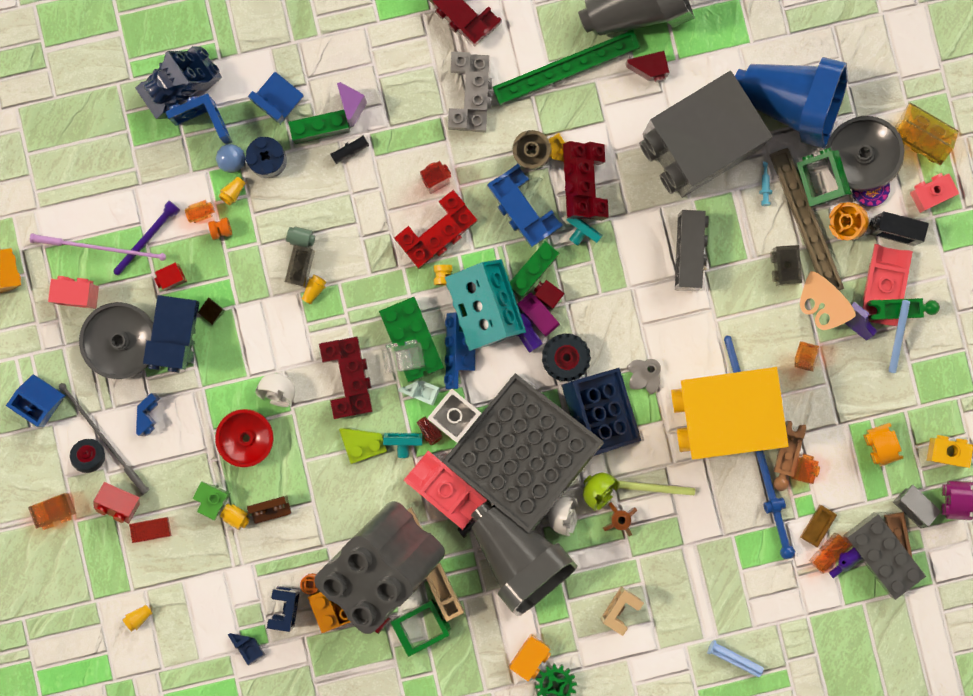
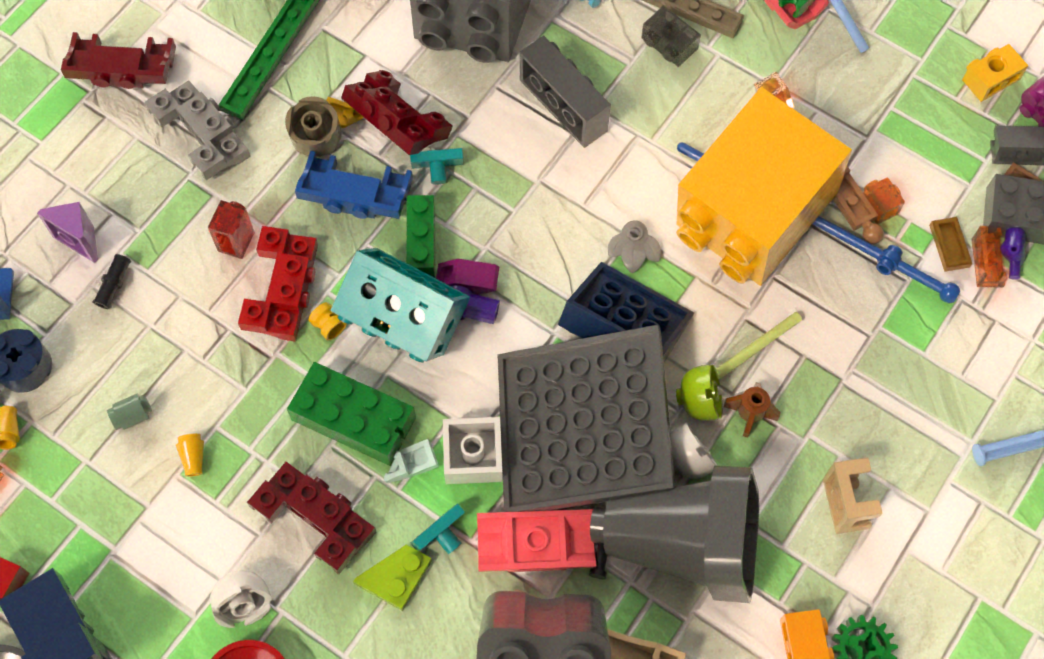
camera: 40 degrees left, 20 degrees down
dark brown slope [198,298,225,325] -> none
orange wheel [208,217,232,240] -> none
clear smoke brick [284,245,315,288] -> none
green brick [288,110,350,144] -> none
clear brick [381,340,426,374] -> none
clear red cone [417,416,443,446] -> none
blue bracket [444,312,475,390] -> none
dark red brick [534,280,565,310] -> none
black wheel [542,333,591,382] -> none
light nougat piece [800,271,856,330] -> none
dark purple tile [845,302,877,341] -> none
light orange brick [863,423,903,467] -> none

